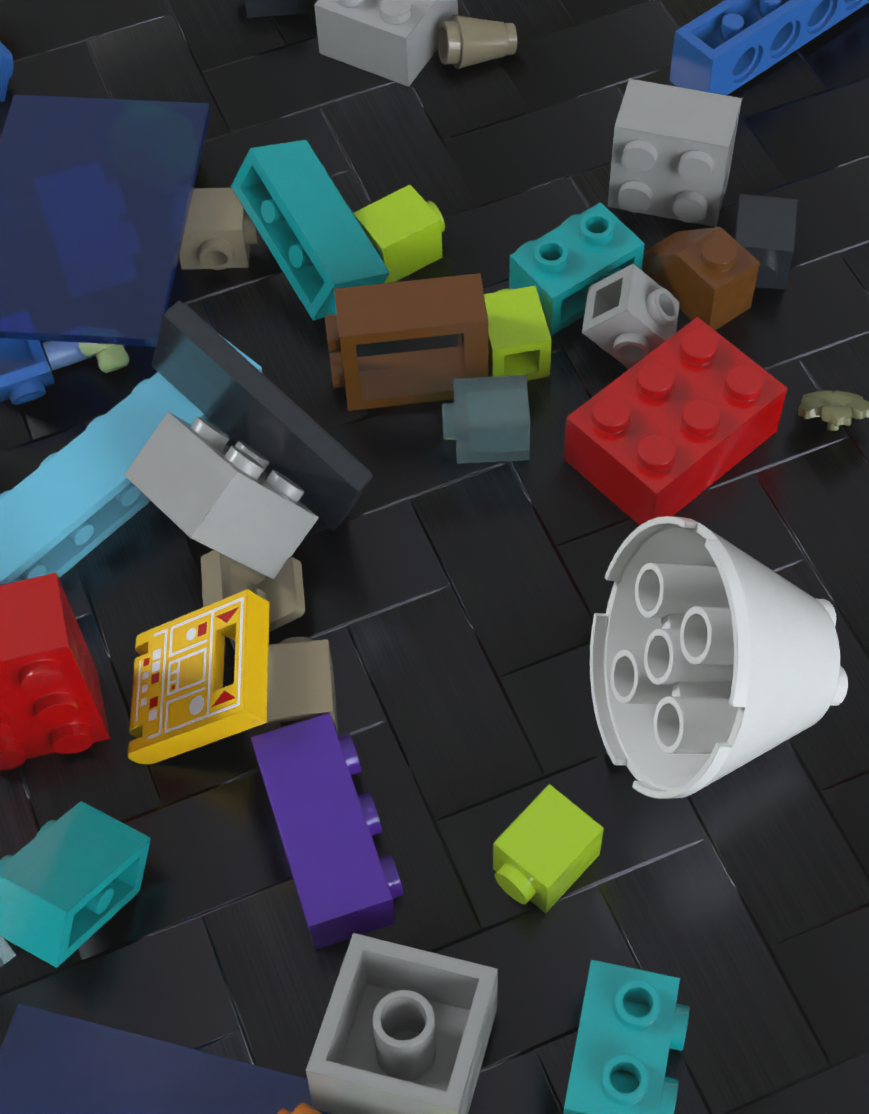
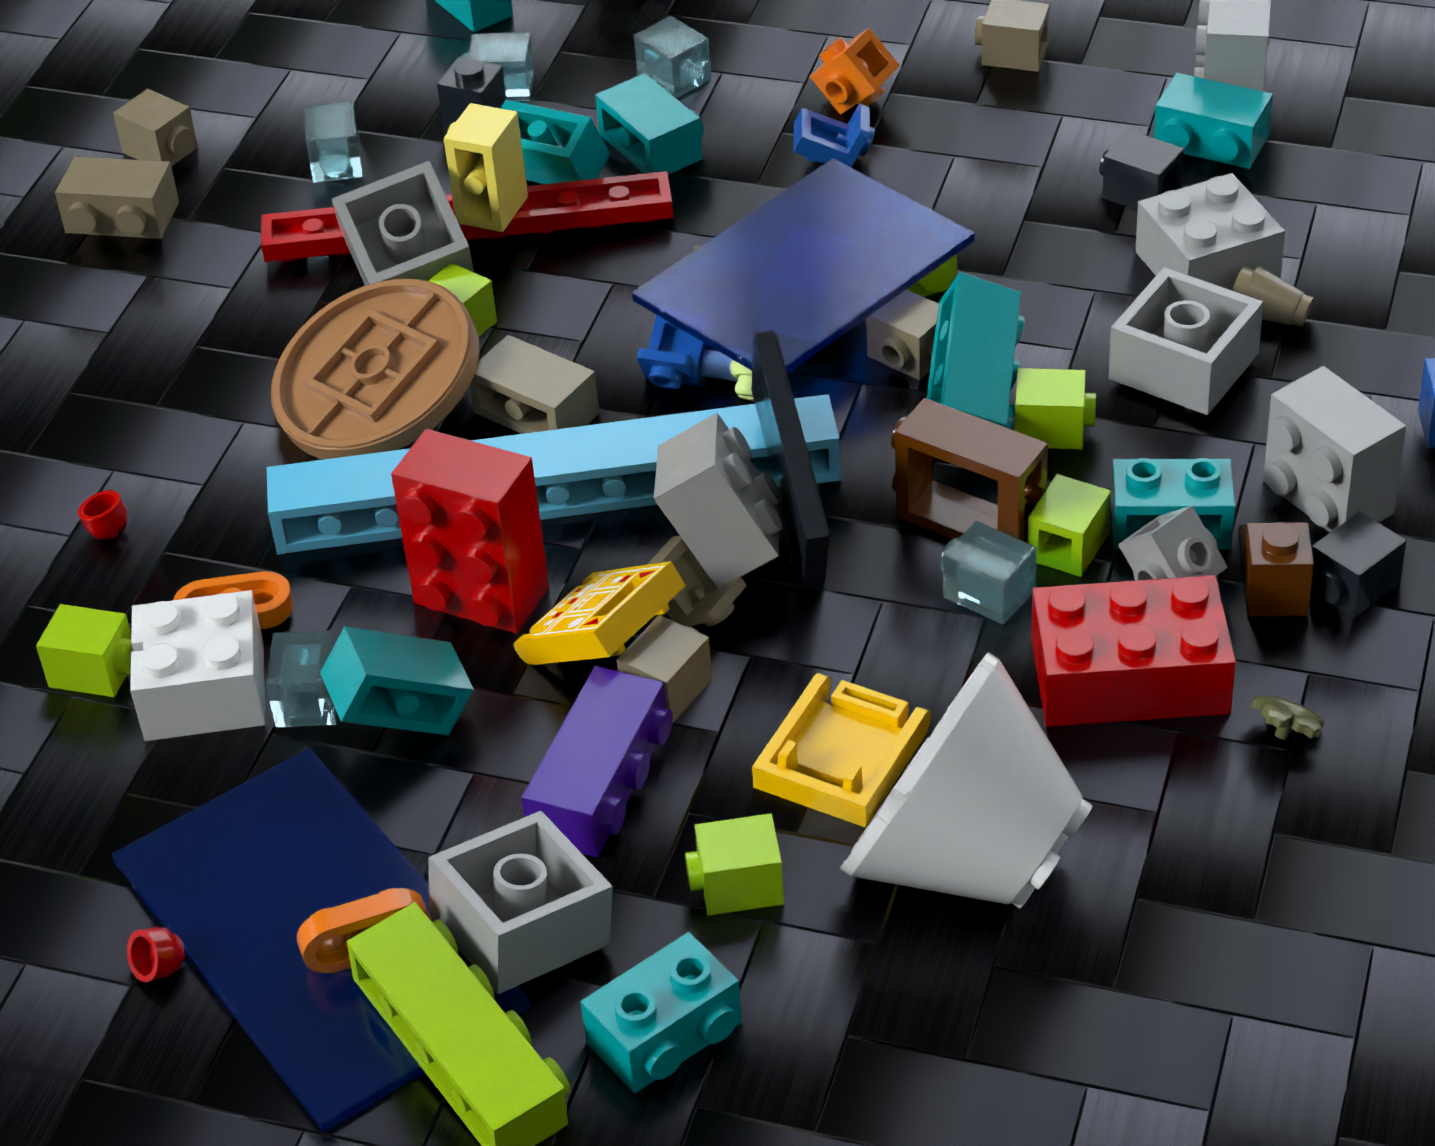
camera: 40 degrees right, 15 degrees down
none -> yellow container [752,673,931,828]
none -> light grey brick [1109,267,1263,415]

